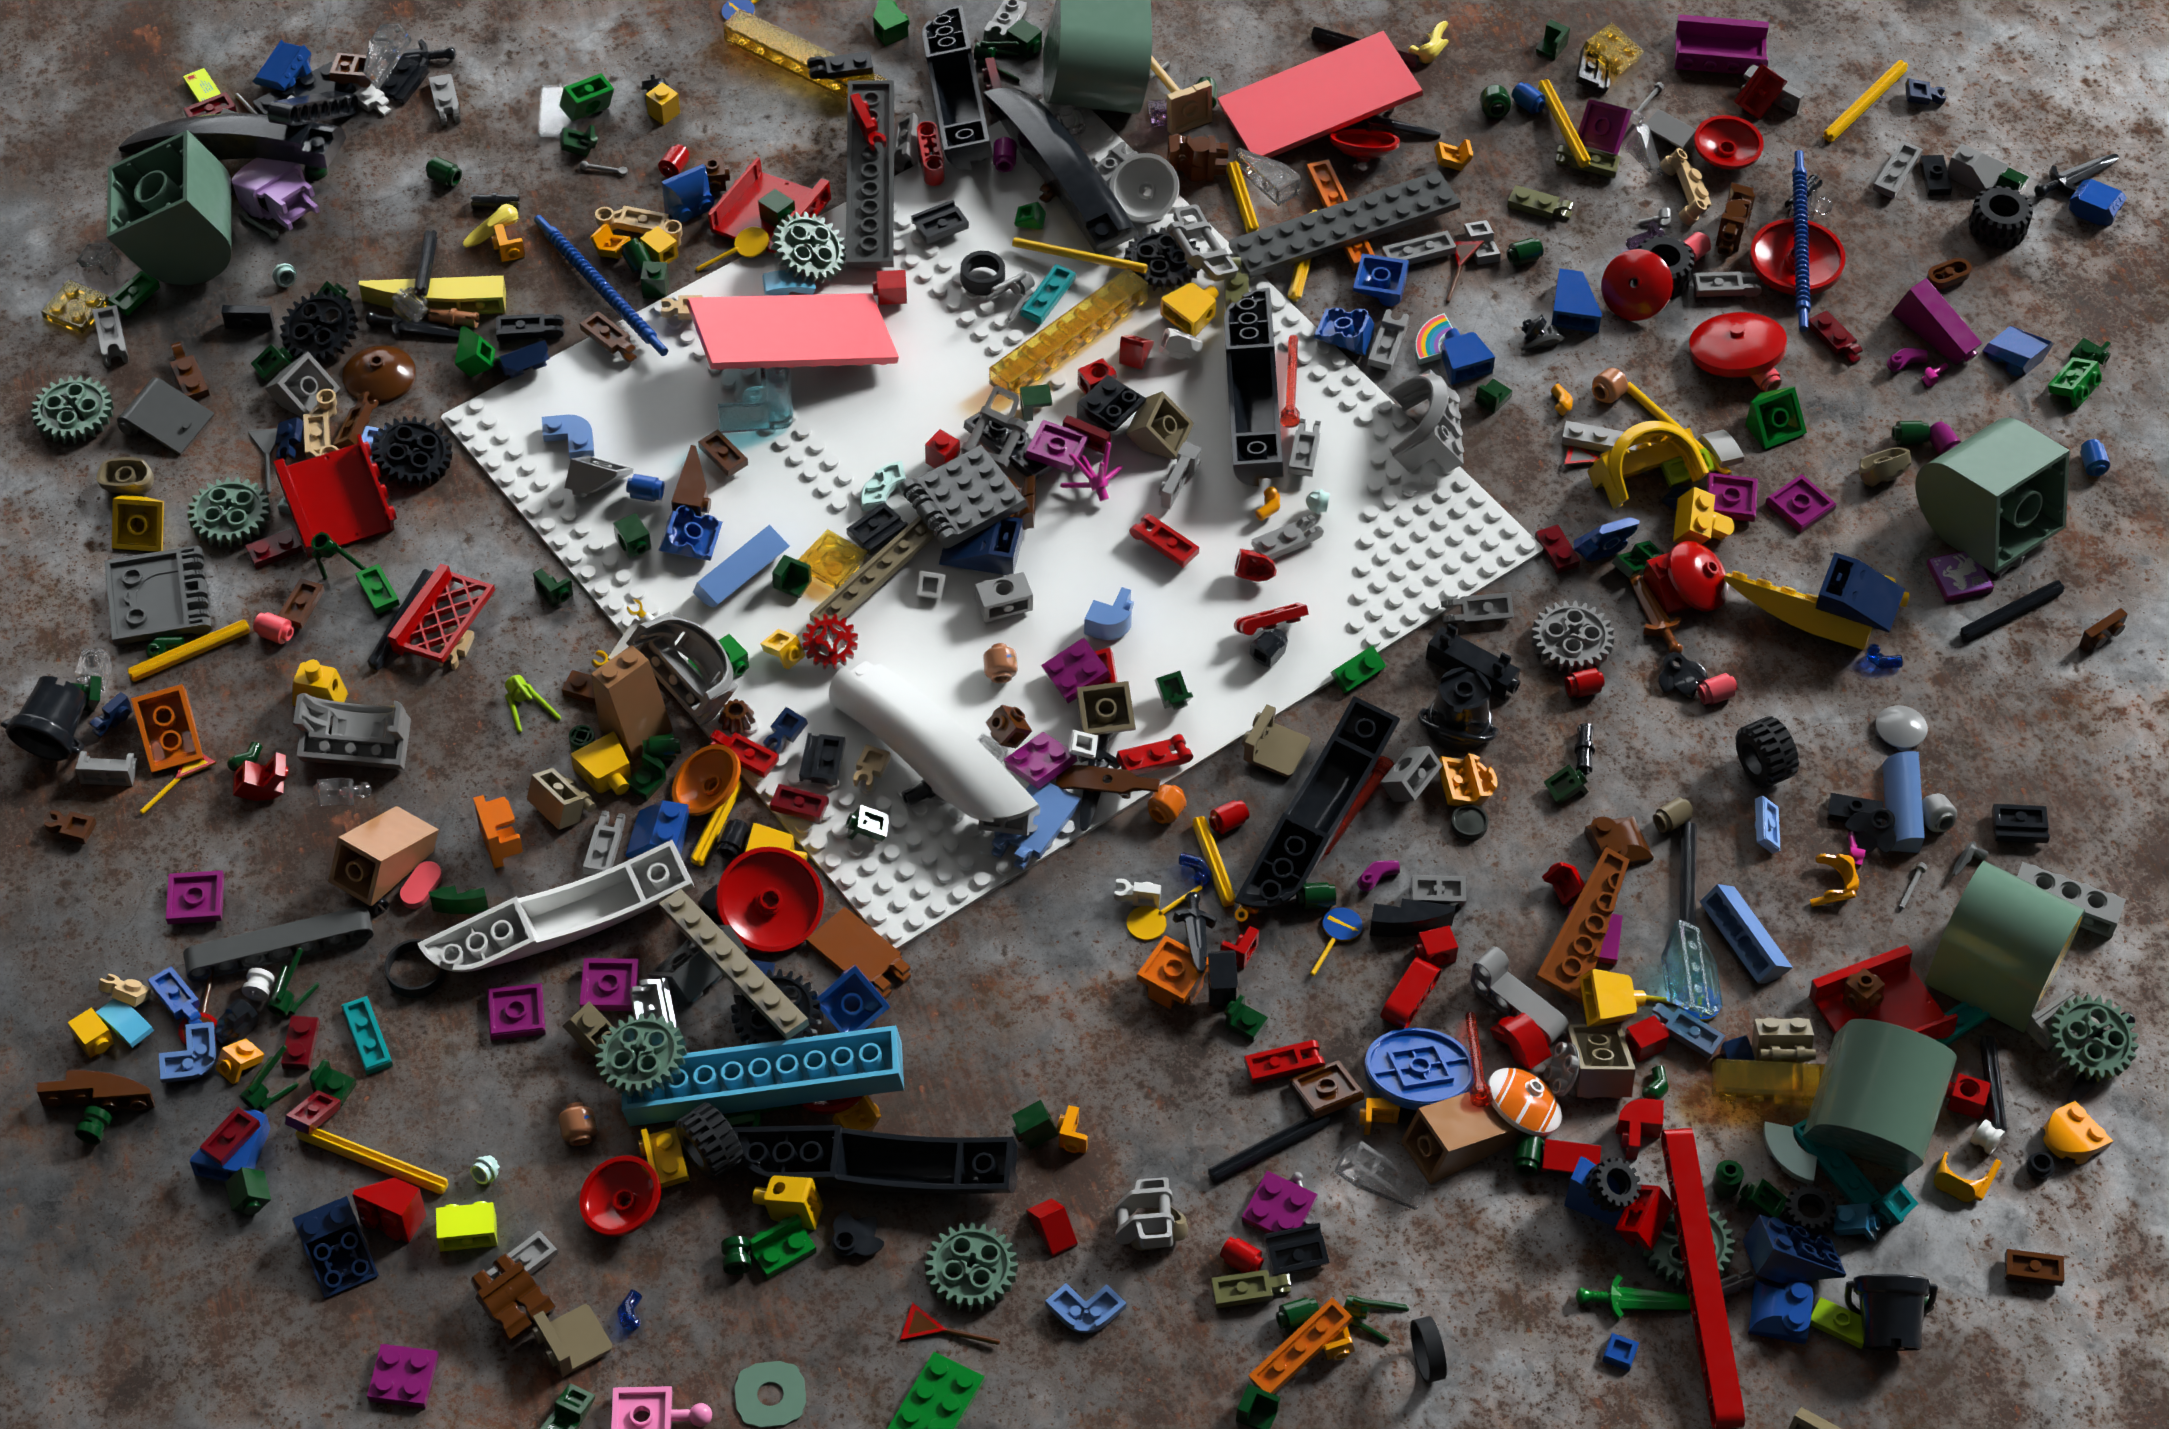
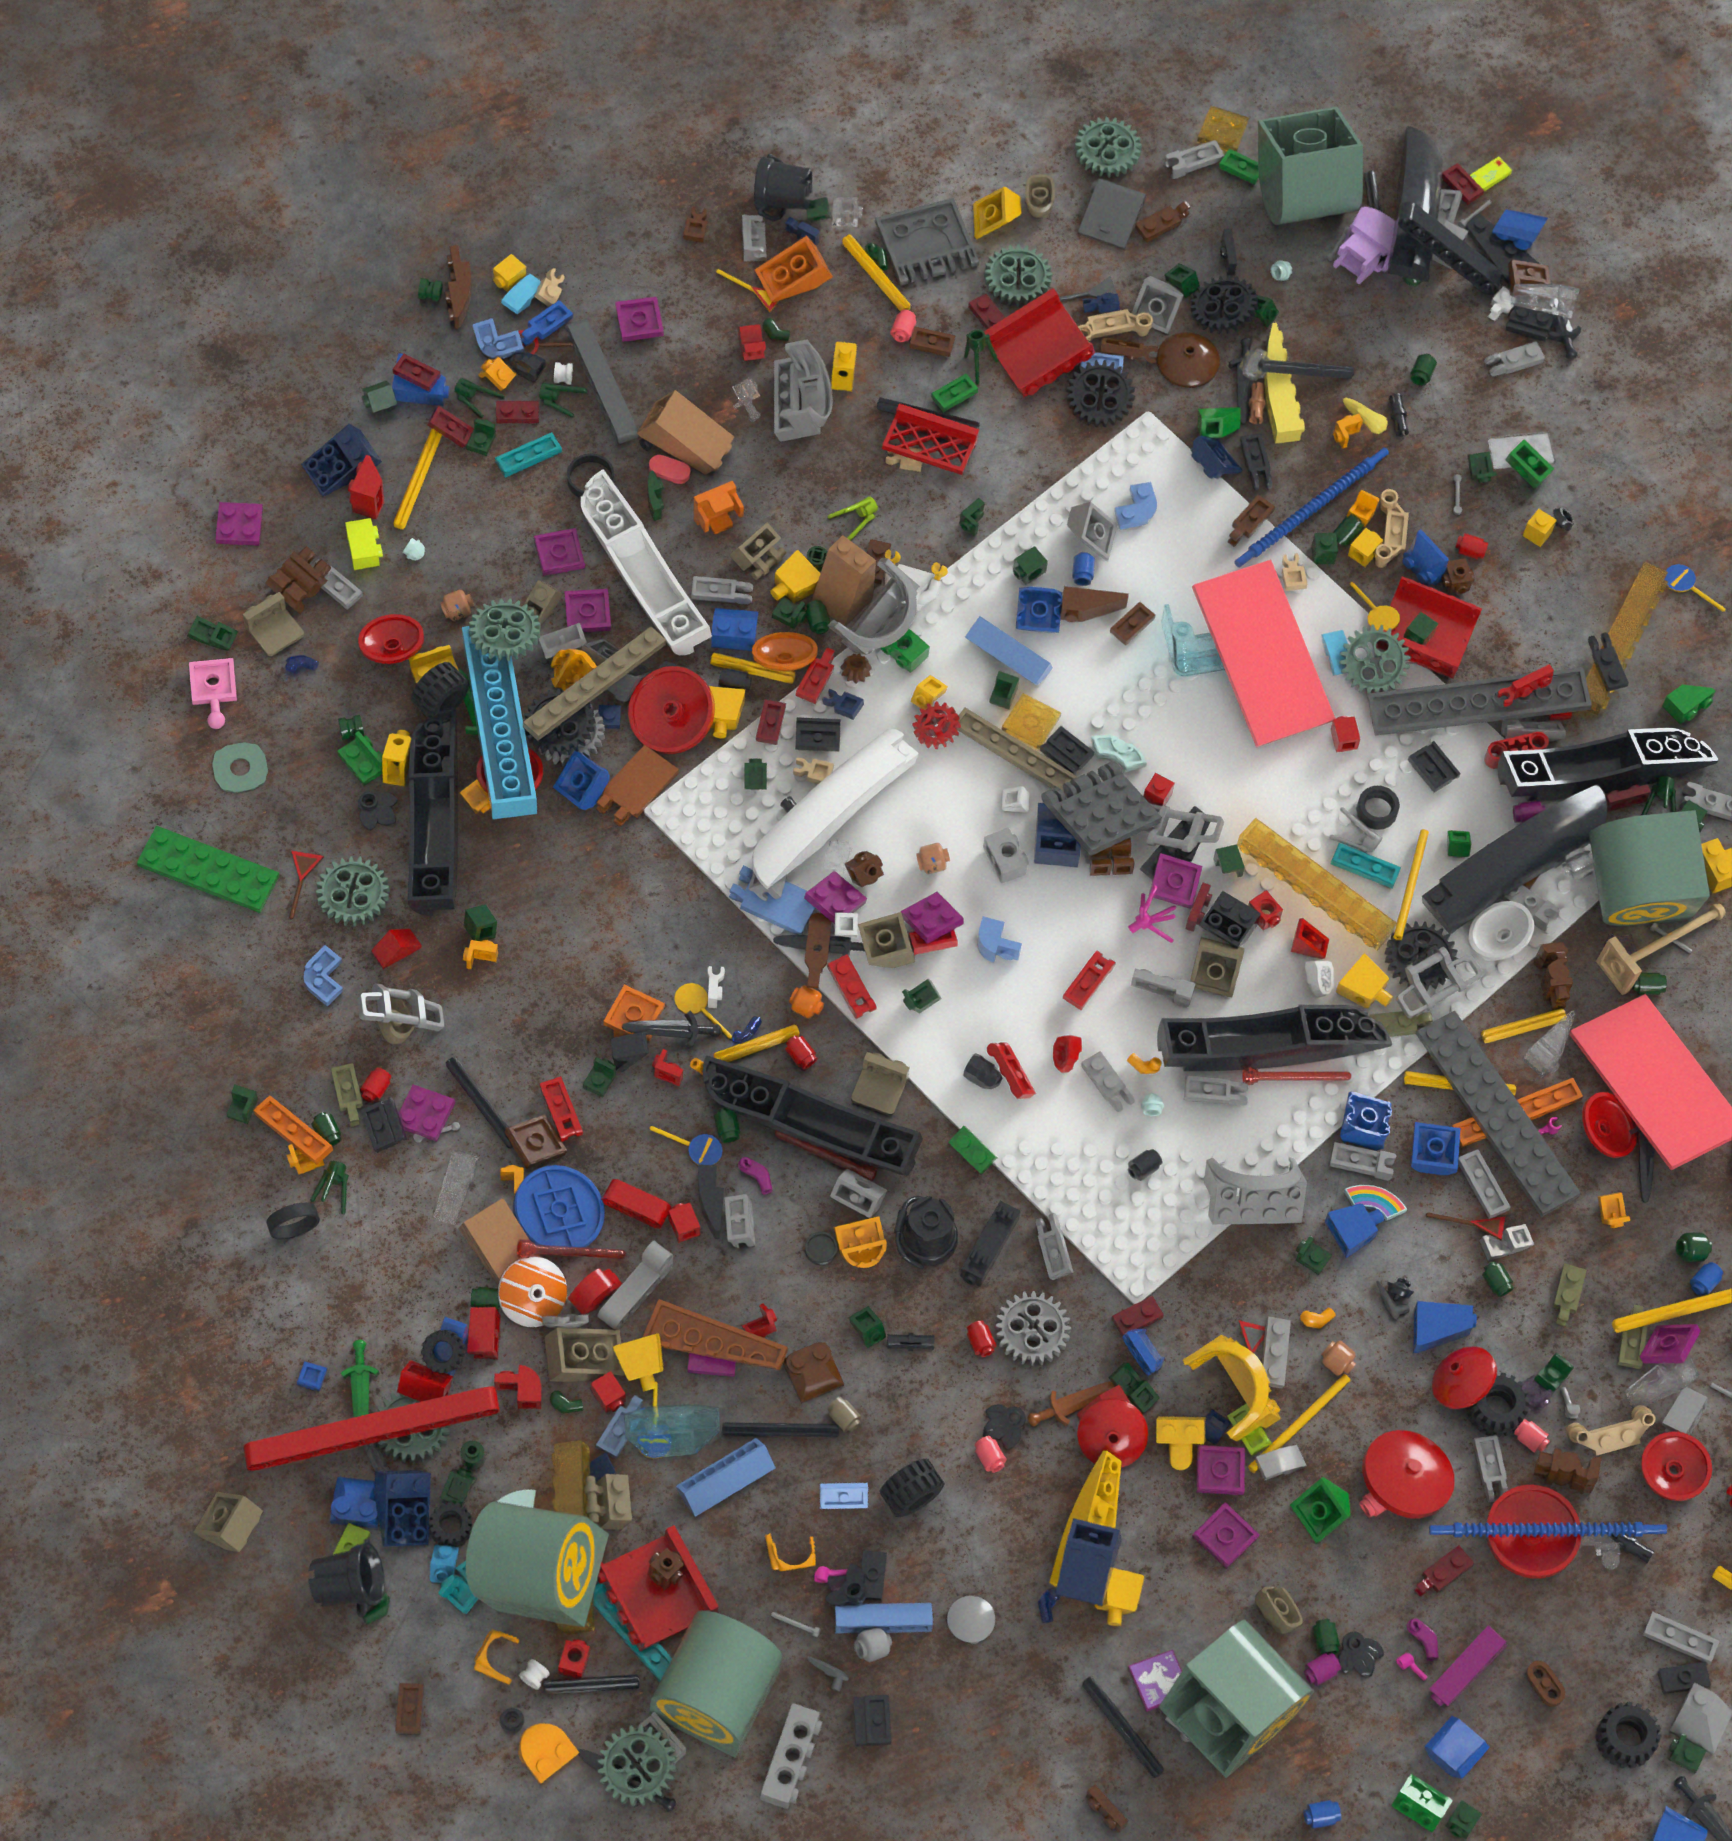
camera: 80 degrees right, 10 degrees up
none -> light orange slope [551,649,597,691]
none -> black brick [1128,1149,1162,1181]
none -> black plate [1338,1632,1384,1677]
none -> dark green bracket [1534,1353,1574,1394]
none -> dark pink hand [1538,1117,1562,1135]

